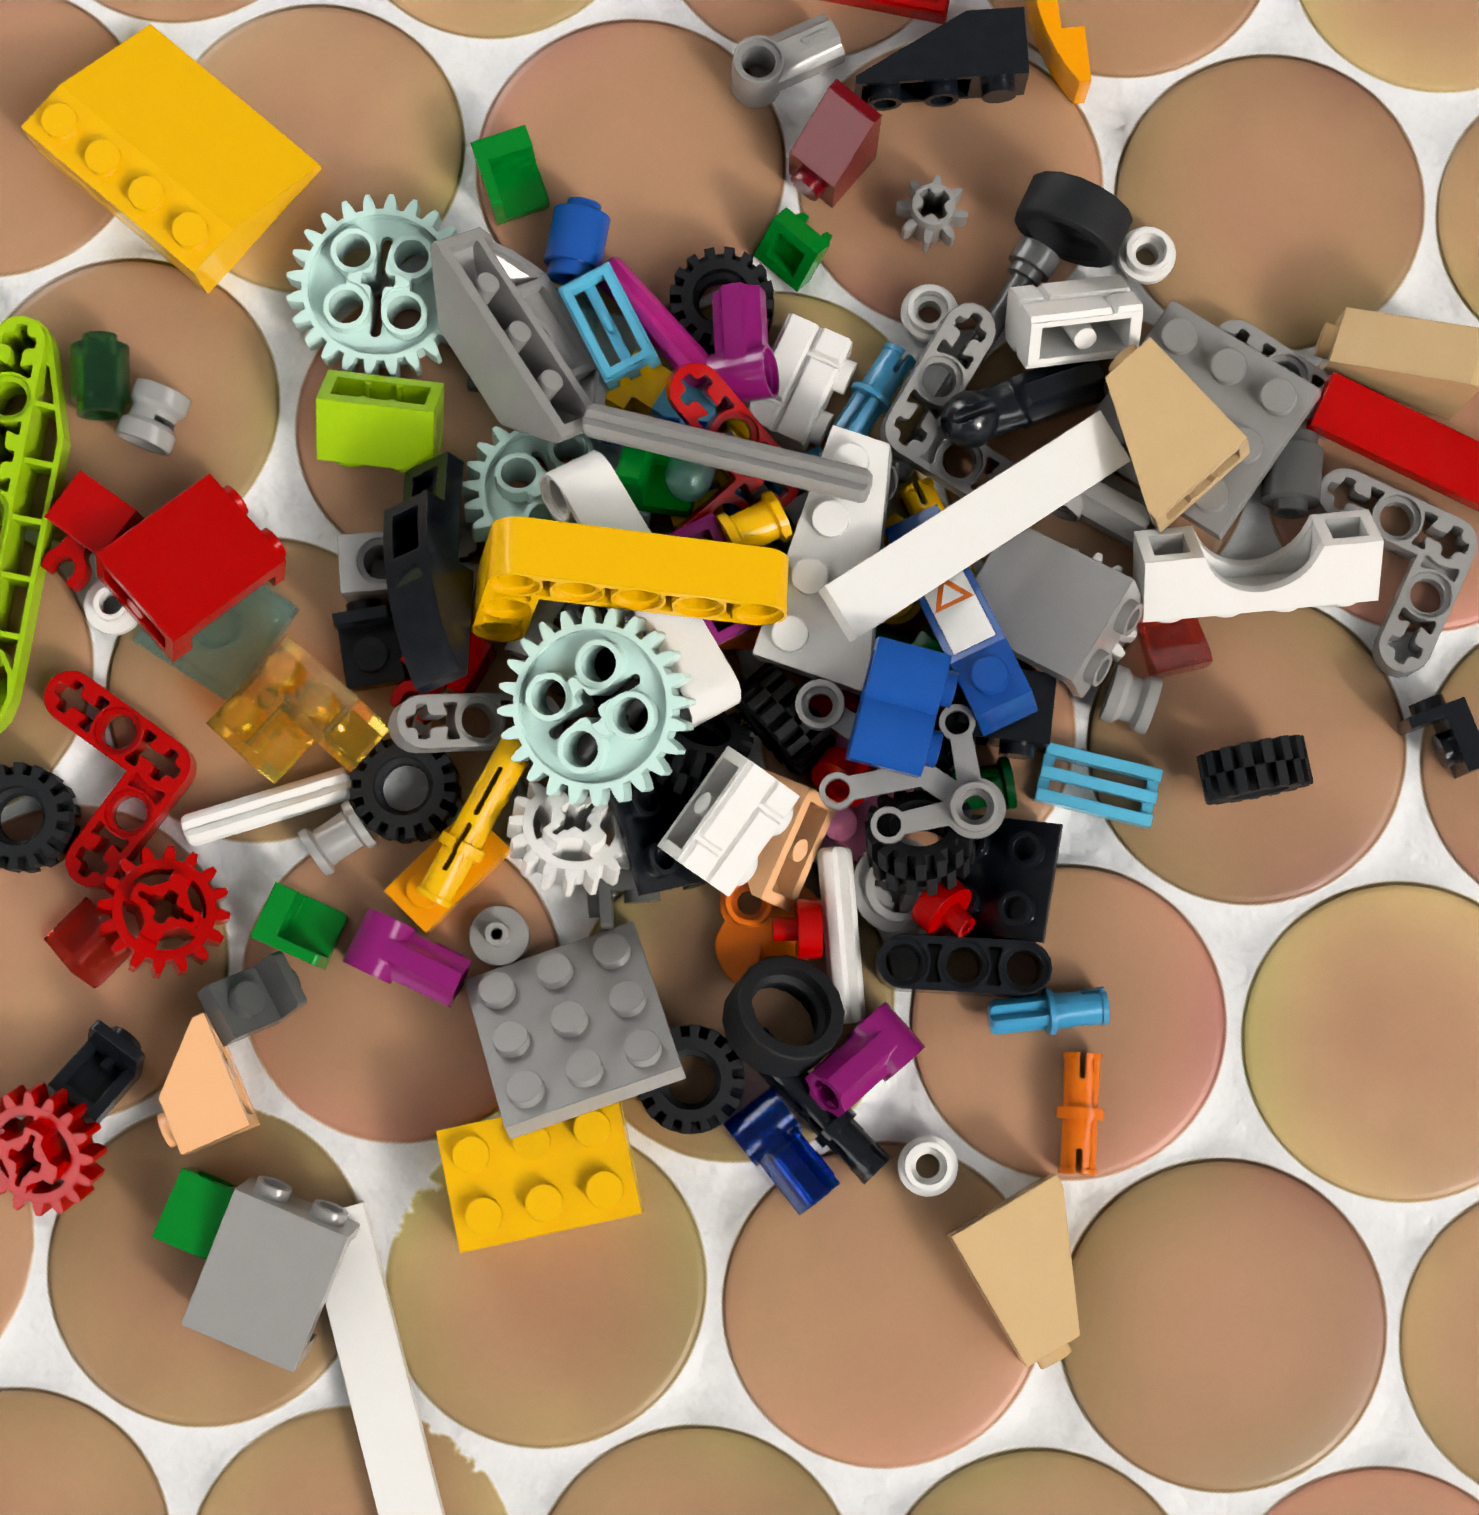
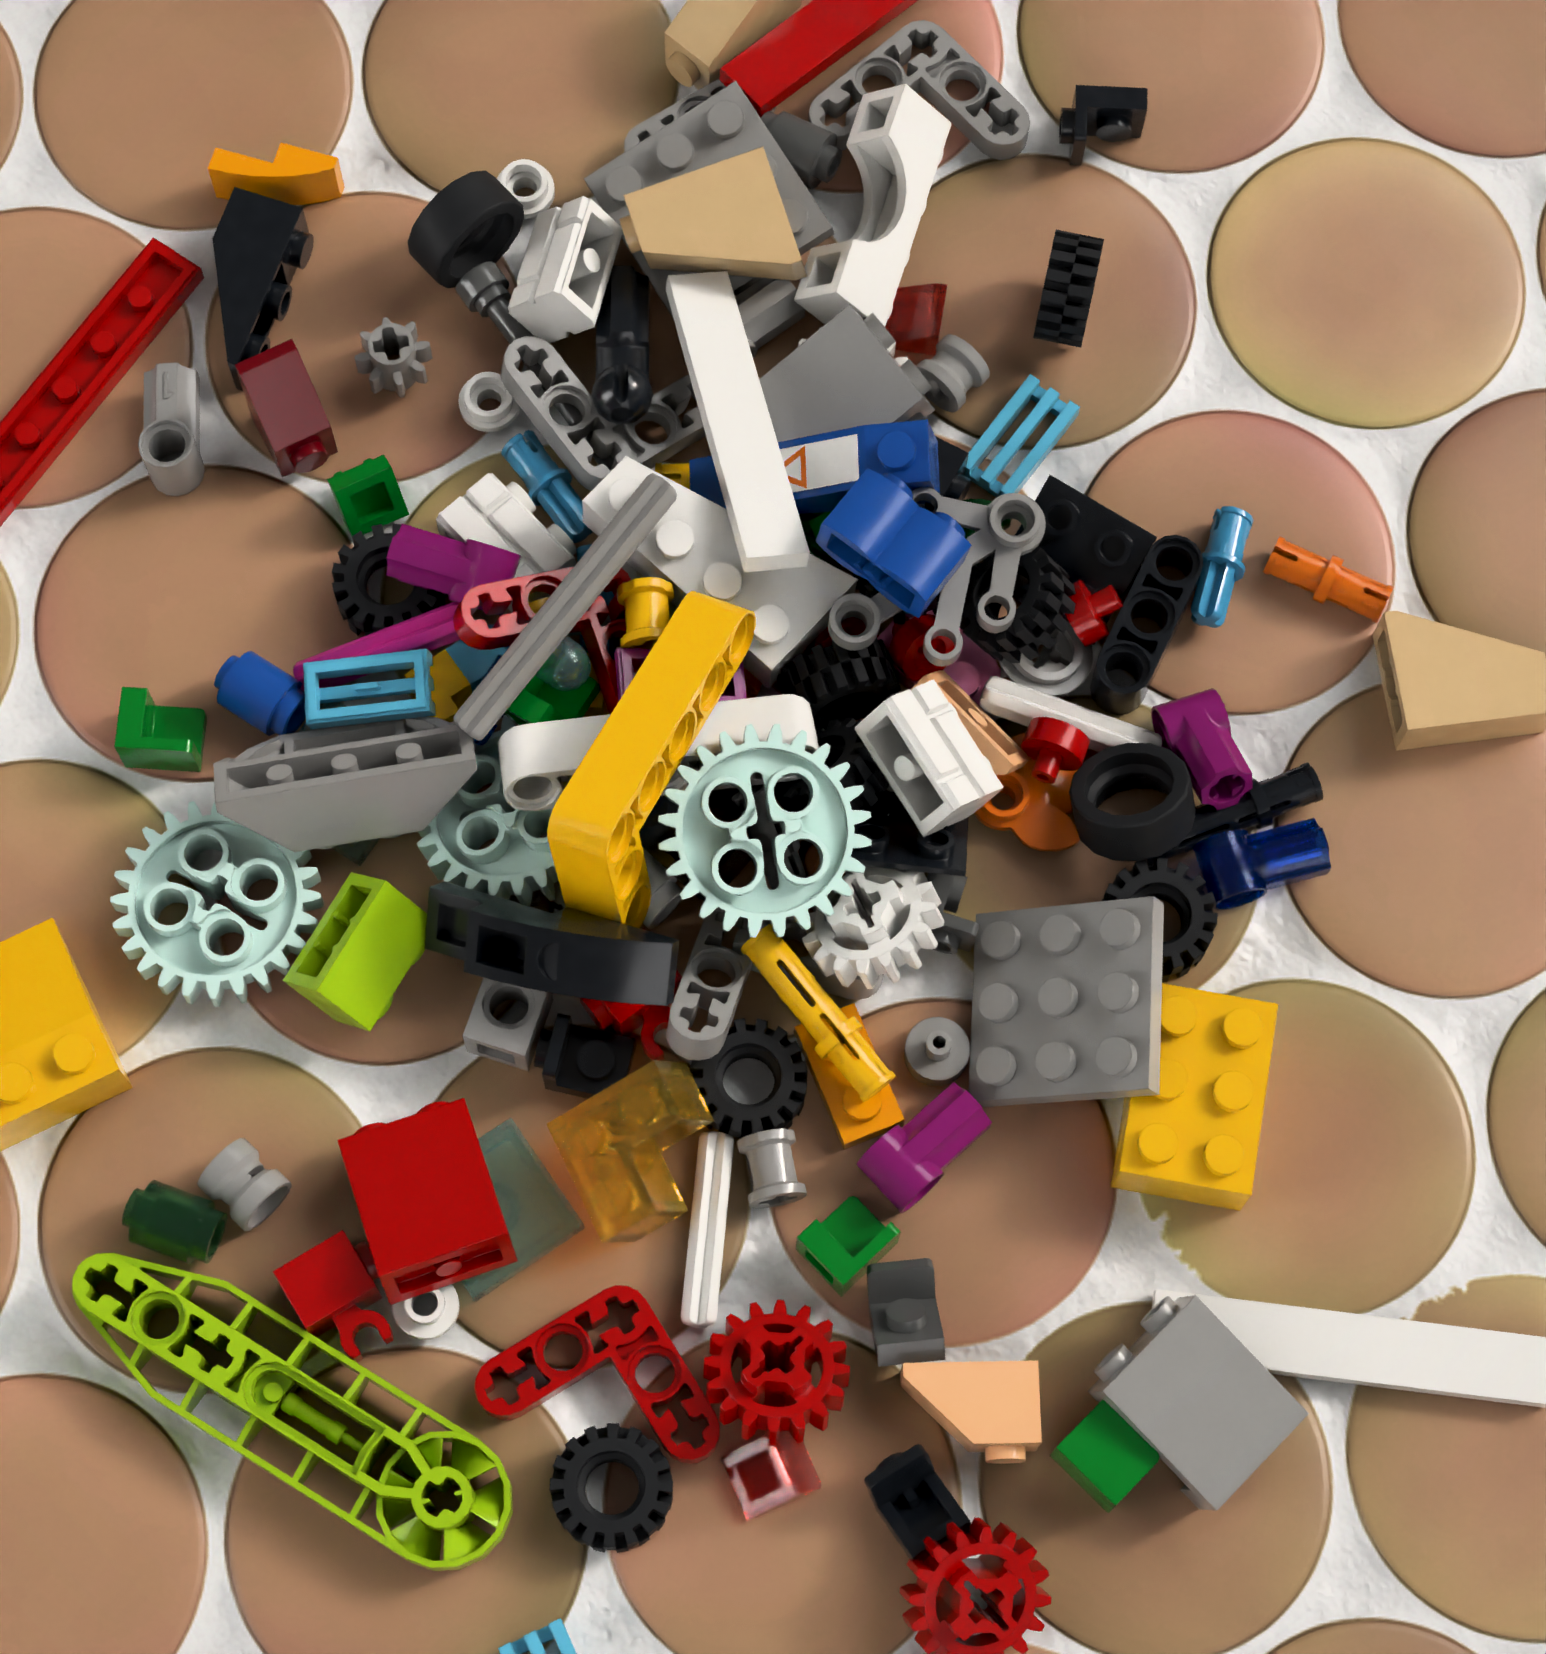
camera: 70 degrees left, 10 degrees down
white plate [897,1136,958,1197] -> none

